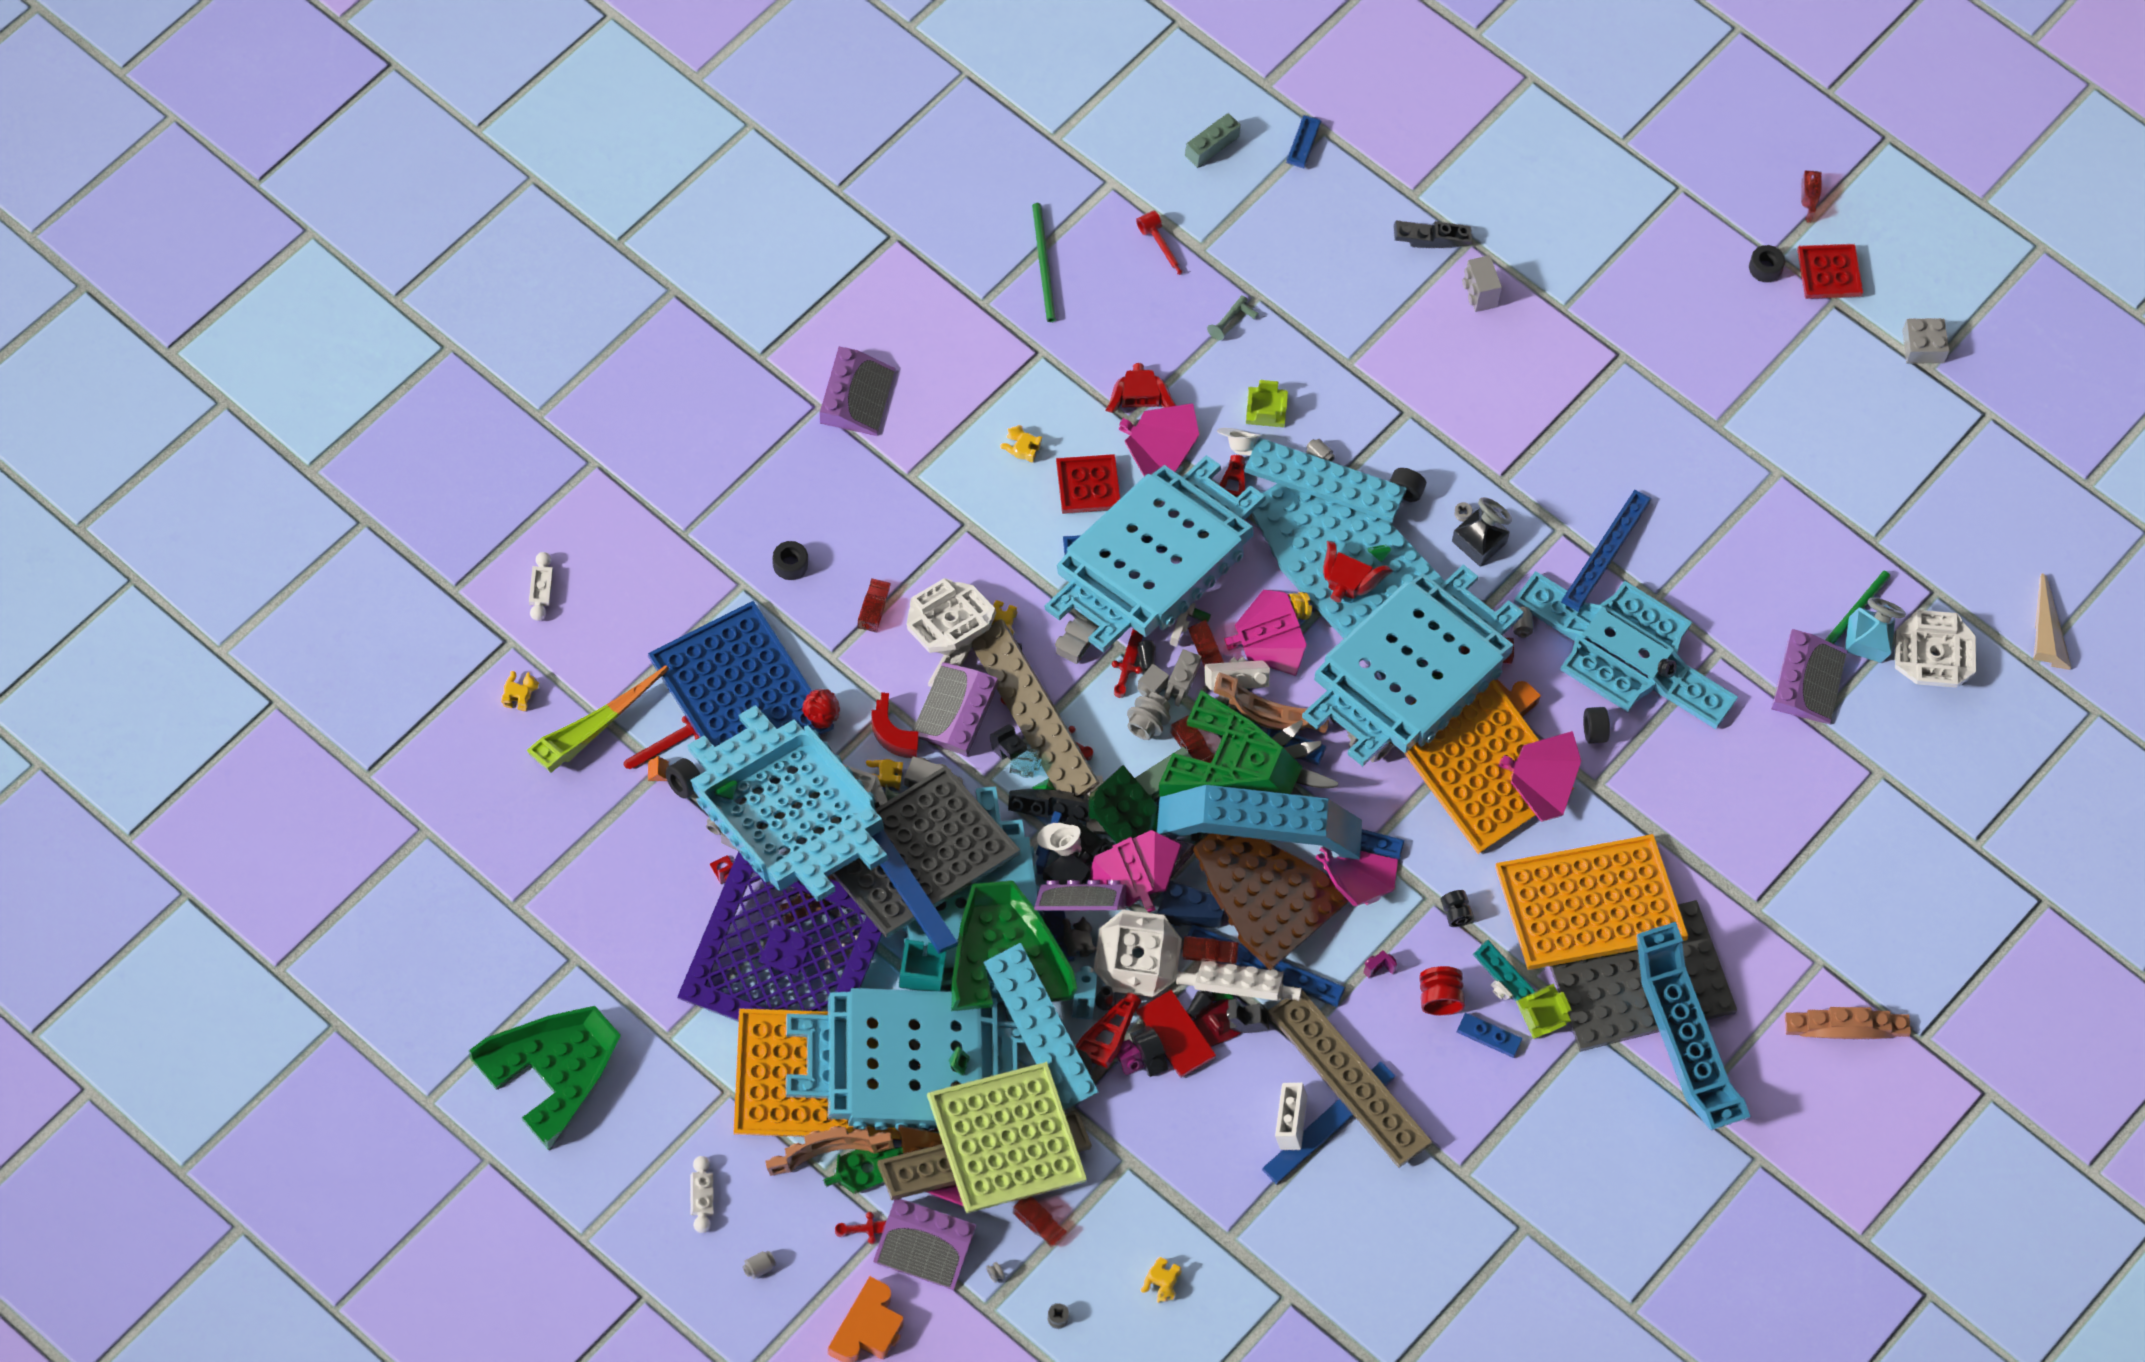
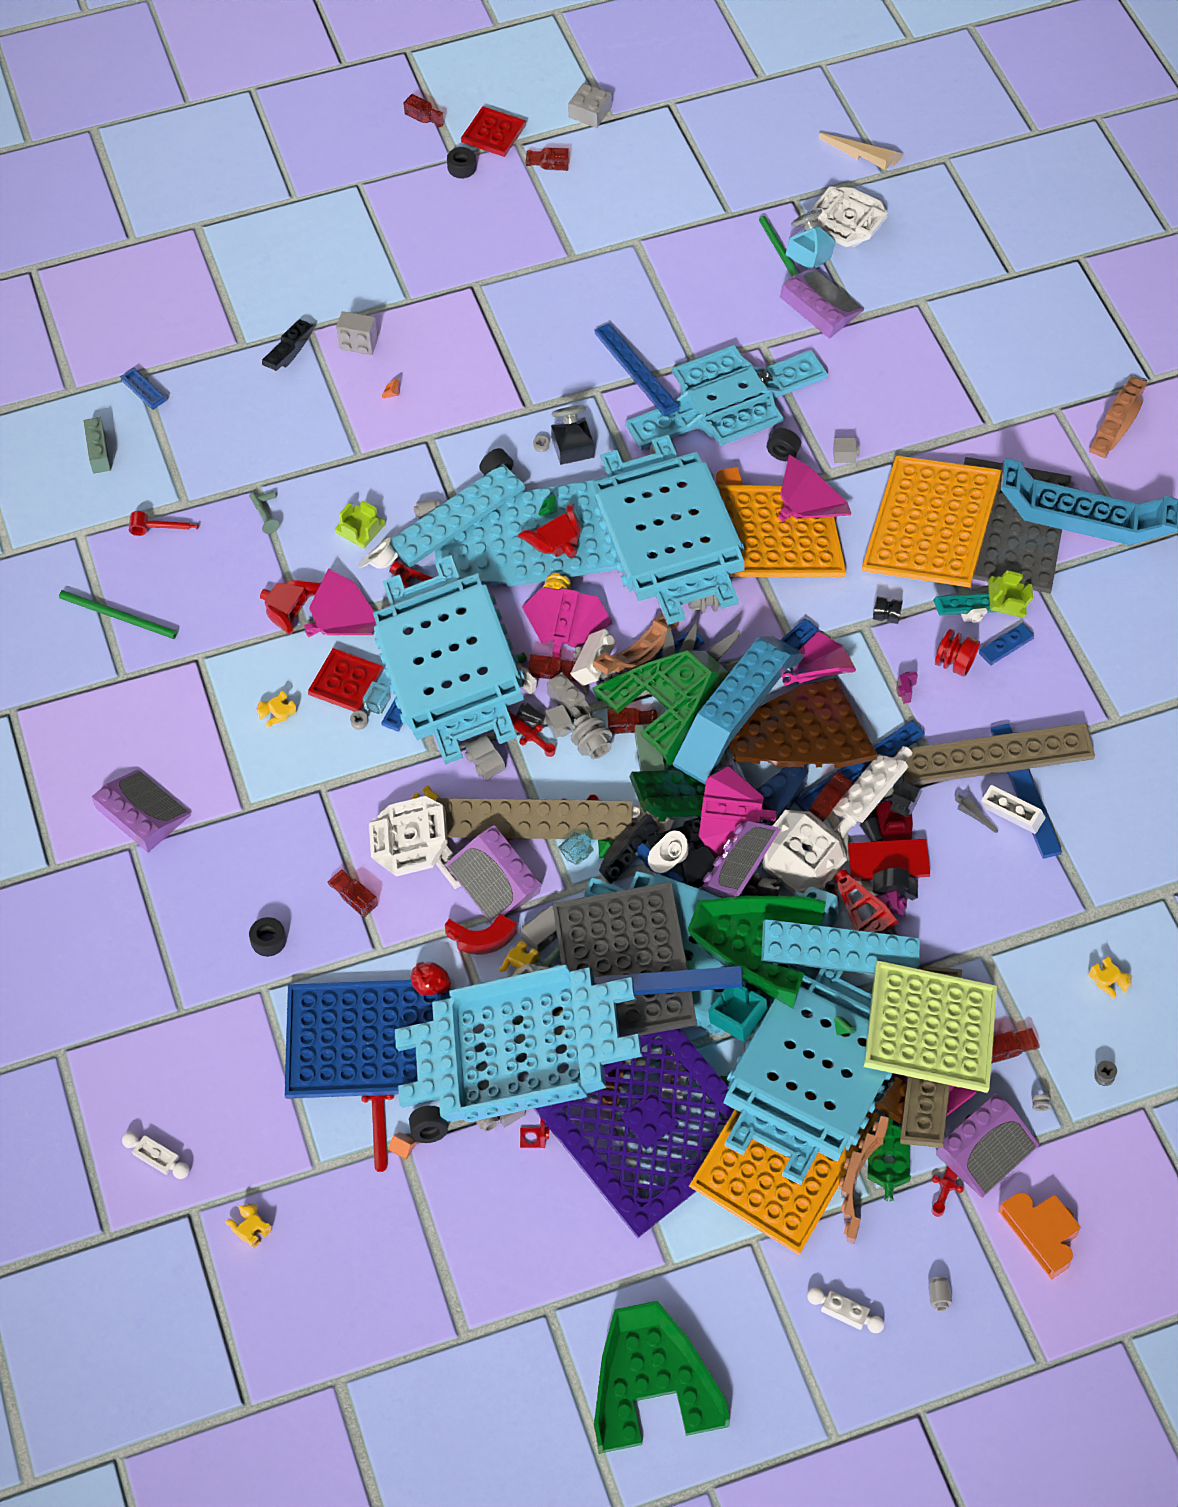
camera: 55 degrees left, 5 degrees down
lime plate [527,665,669,773] -> none
green slope [714,780,737,800] -> none
black brick [990,724,1028,760] -> none
none -> light grey bush [350,711,368,730]
none -> clear light blue brick [363,681,391,715]
none -> orange slope [381,378,399,399]
none -> clear red piece [525,148,569,171]
none -> light grey brick [833,438,860,463]
none -> dark grey piece [955,794,998,833]

